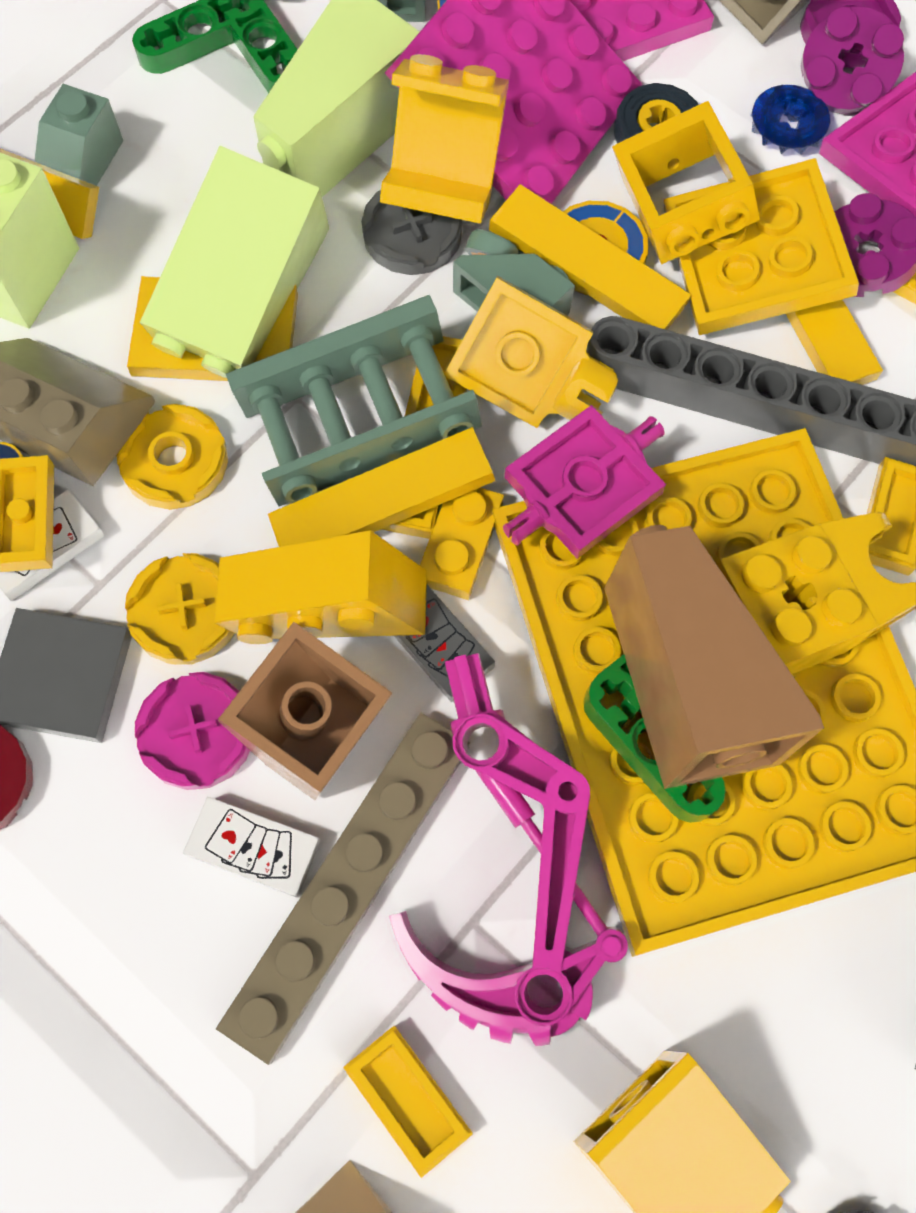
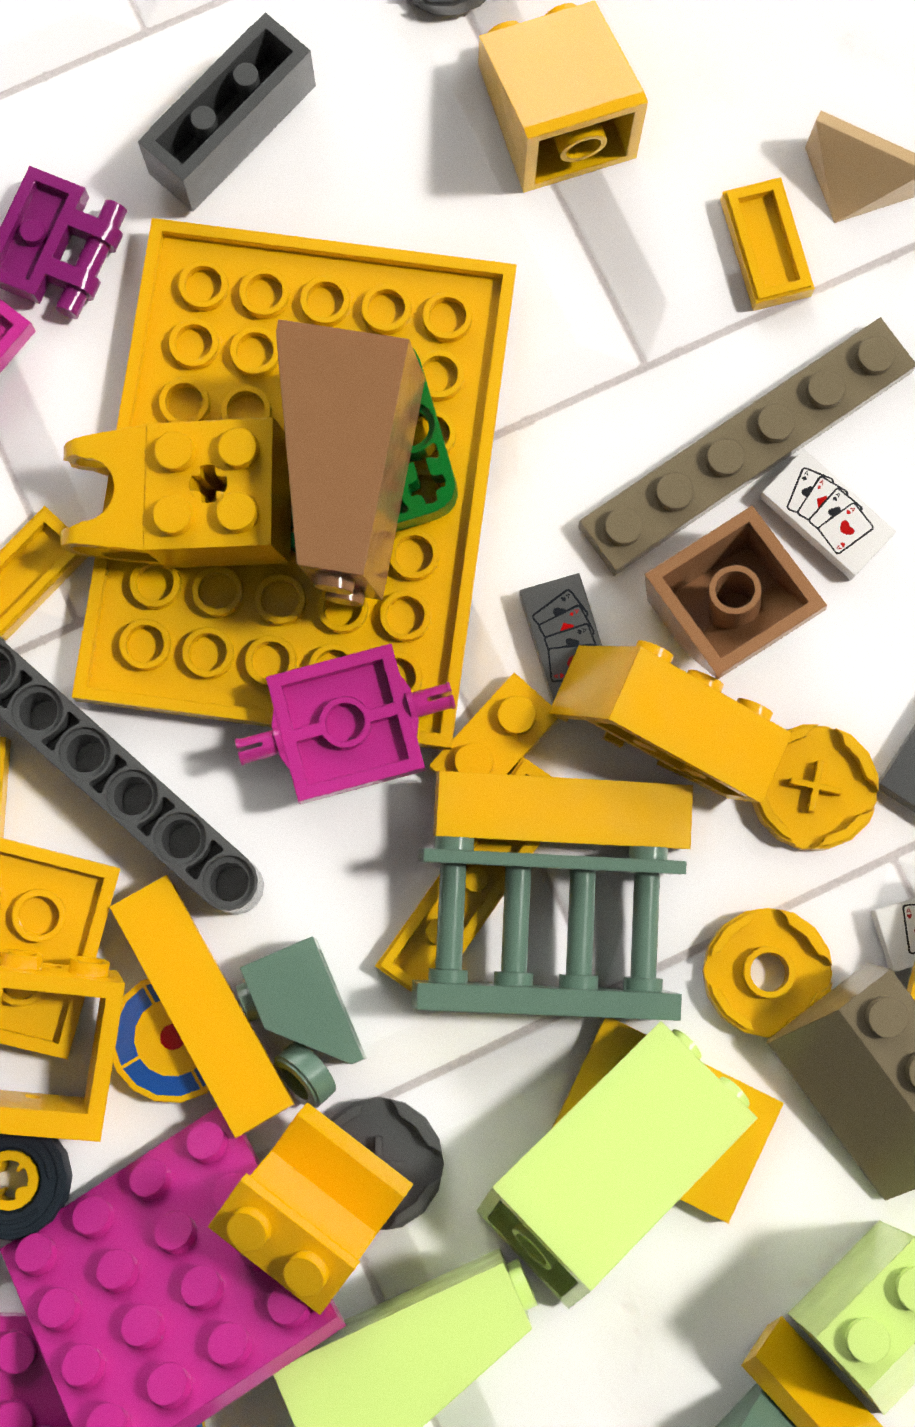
camera: 155 degrees left, 10 degrees up
dark pink tile [135,672,250,790] -> none
dark pink piece [389,653,628,1046] -> none
yellow plate [444,275,618,428] -> none

